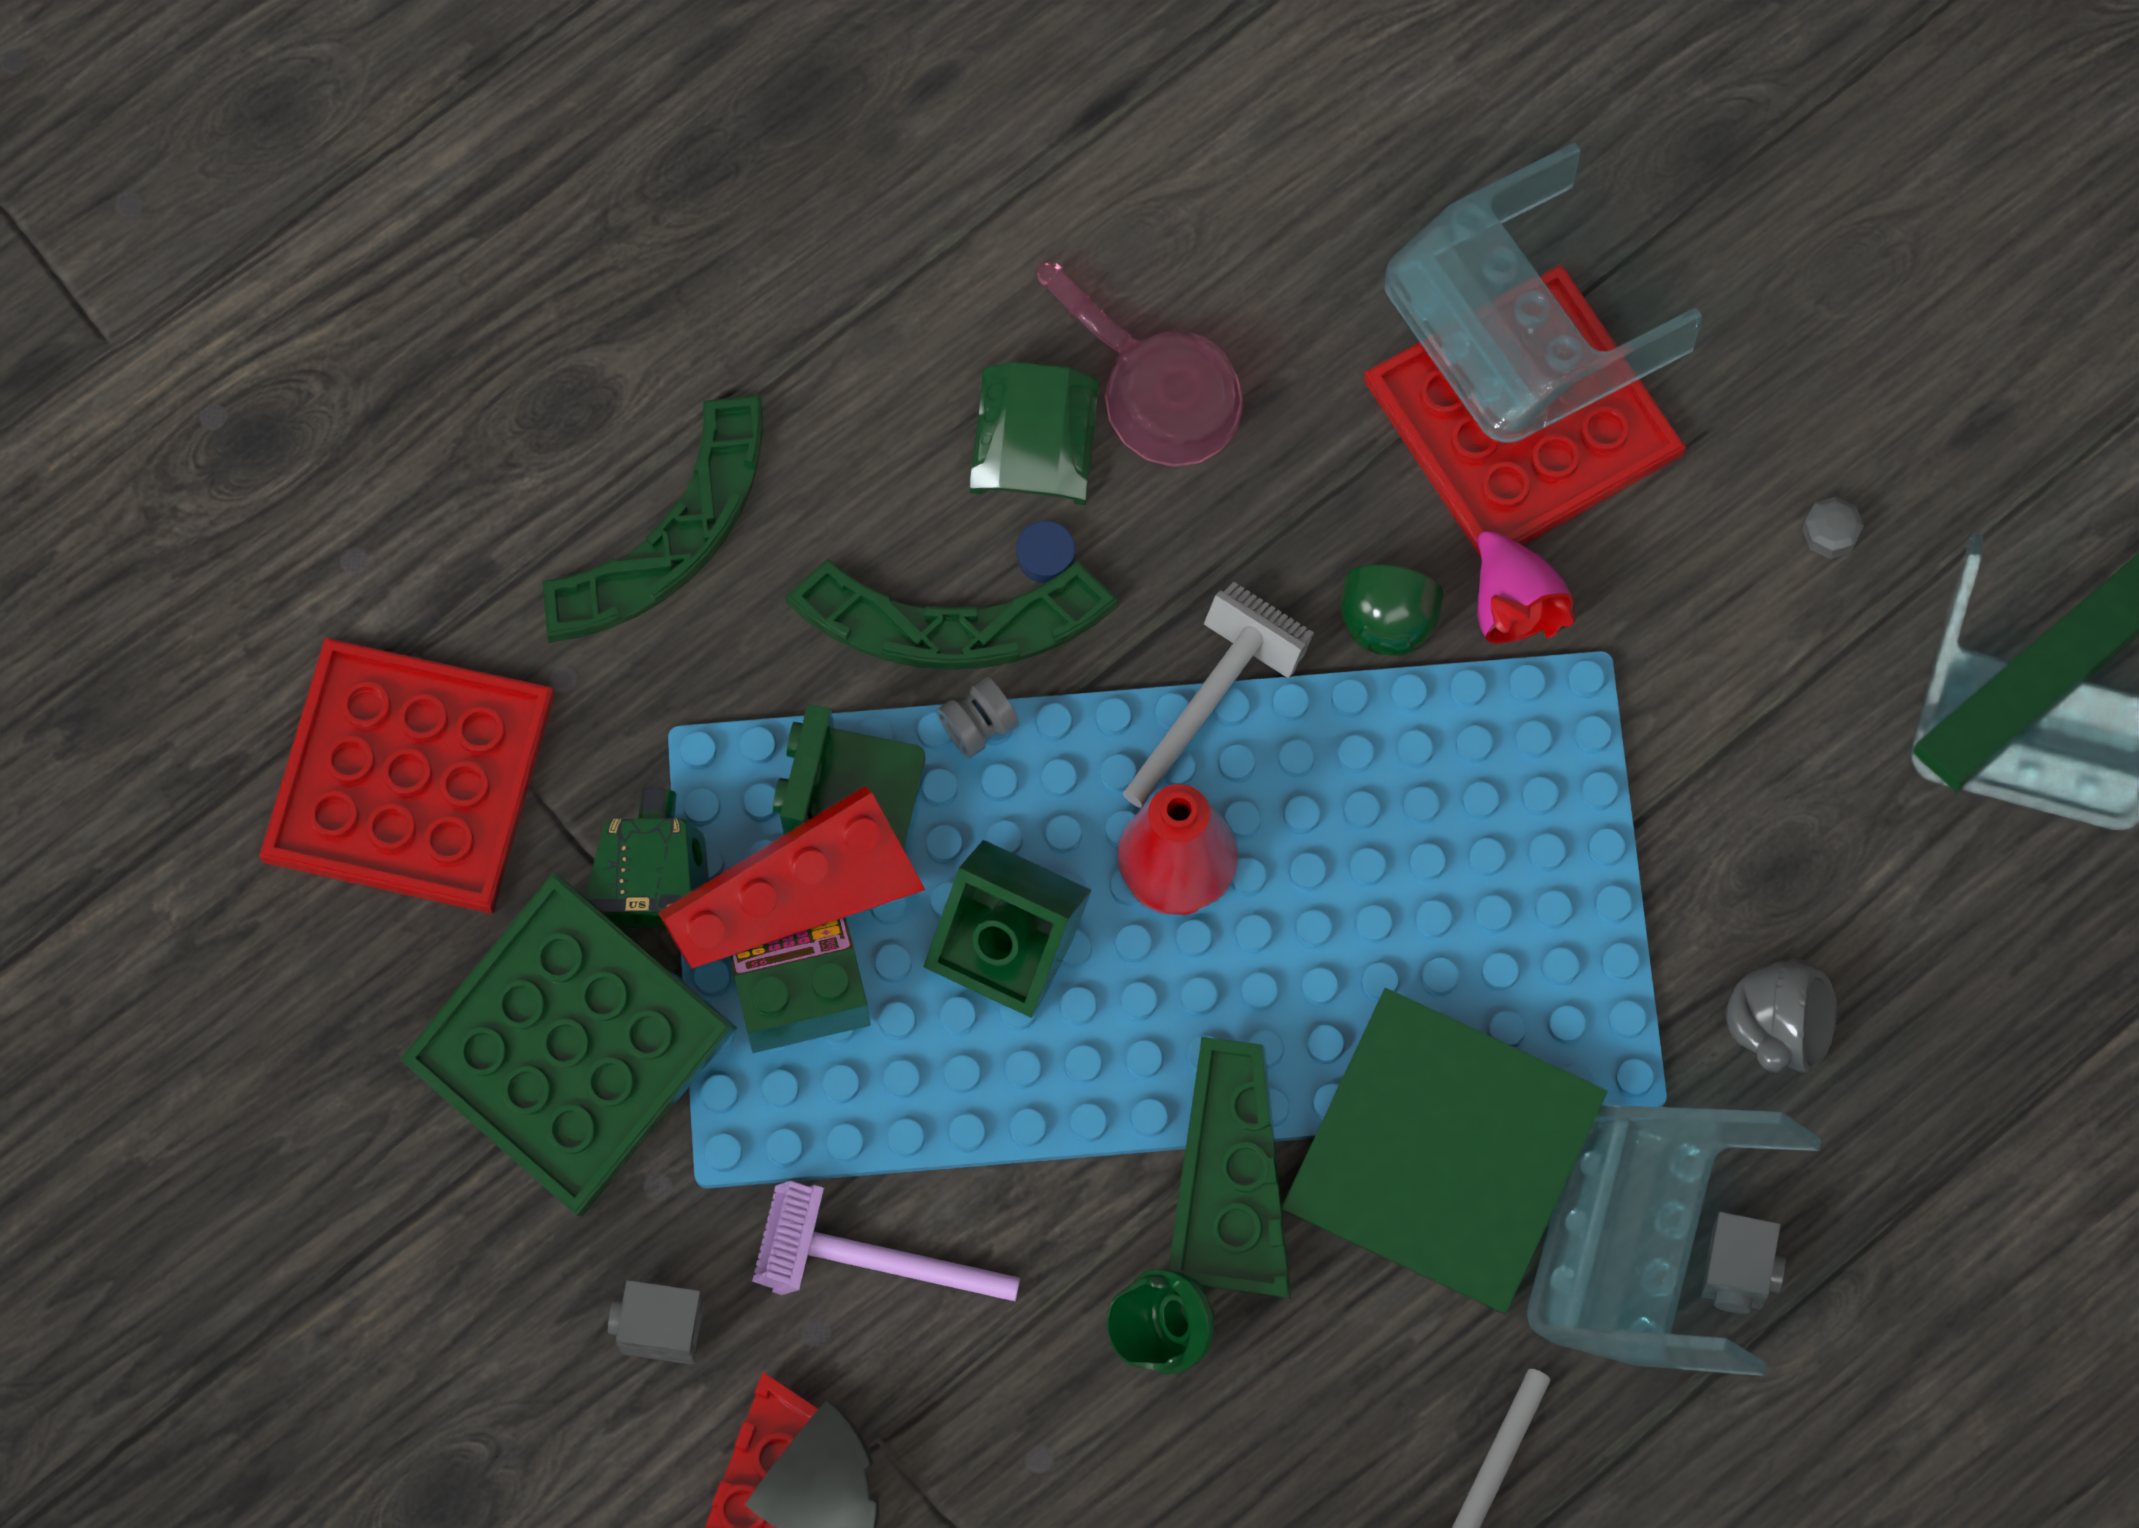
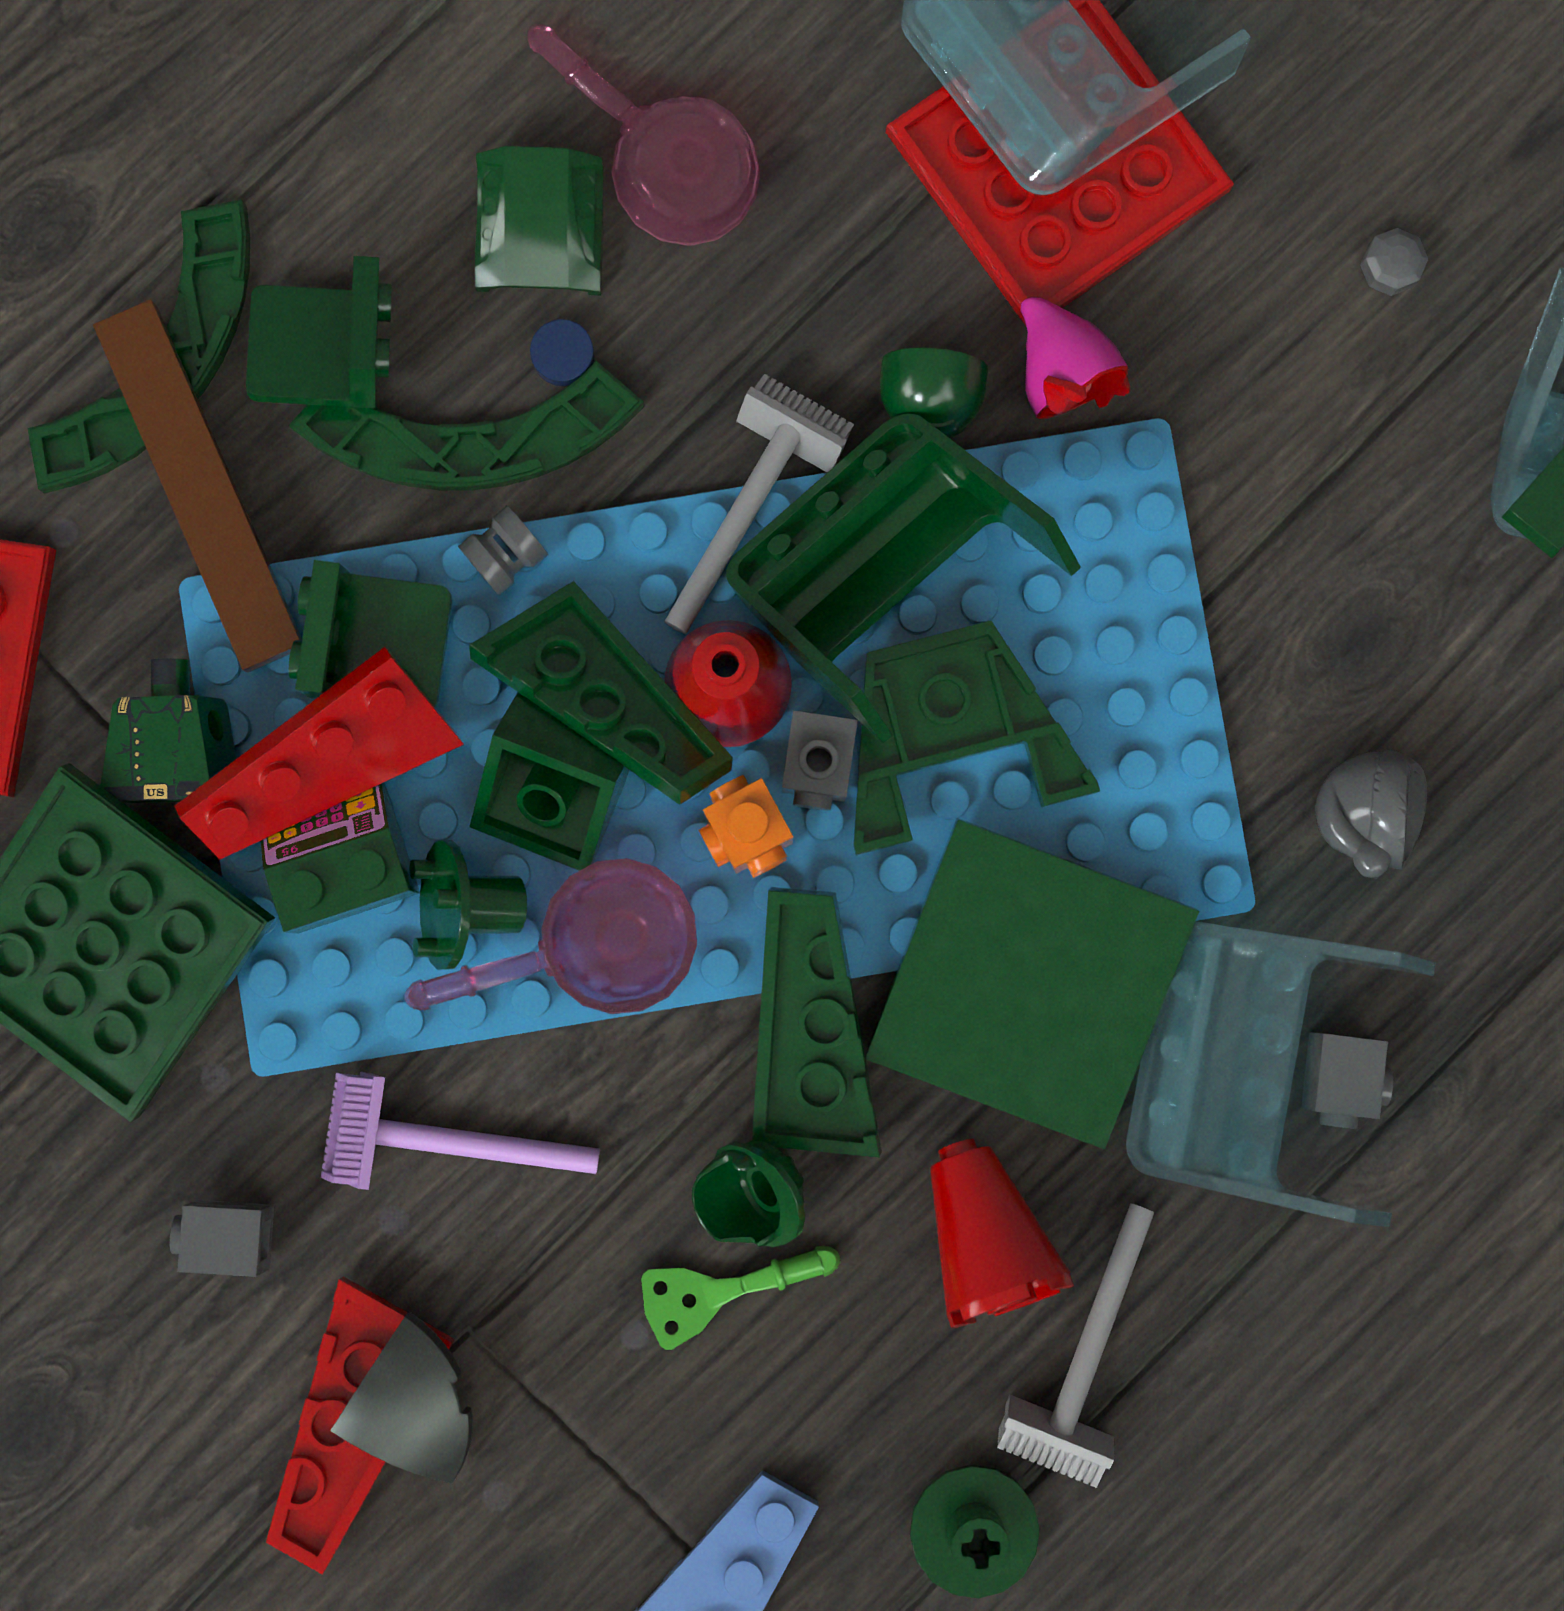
camera: 10 degrees left, 15 degrees up
none -> reddish brown tile [93,299,302,673]
none -> dark green bracket [246,256,392,408]
none -> clear pink piece [405,858,697,1014]
none -> dark green piece [409,840,527,970]
none -> dark green wing [469,581,733,805]
none -> bright green piece [641,1246,840,1350]
none -> orange brick [698,775,793,878]
none -> dark green windscreen [726,414,1081,743]
none -> dark grey brick [782,710,858,811]
none -> dark green wing [853,621,1100,855]
none -> red cone [930,1138,1074,1328]

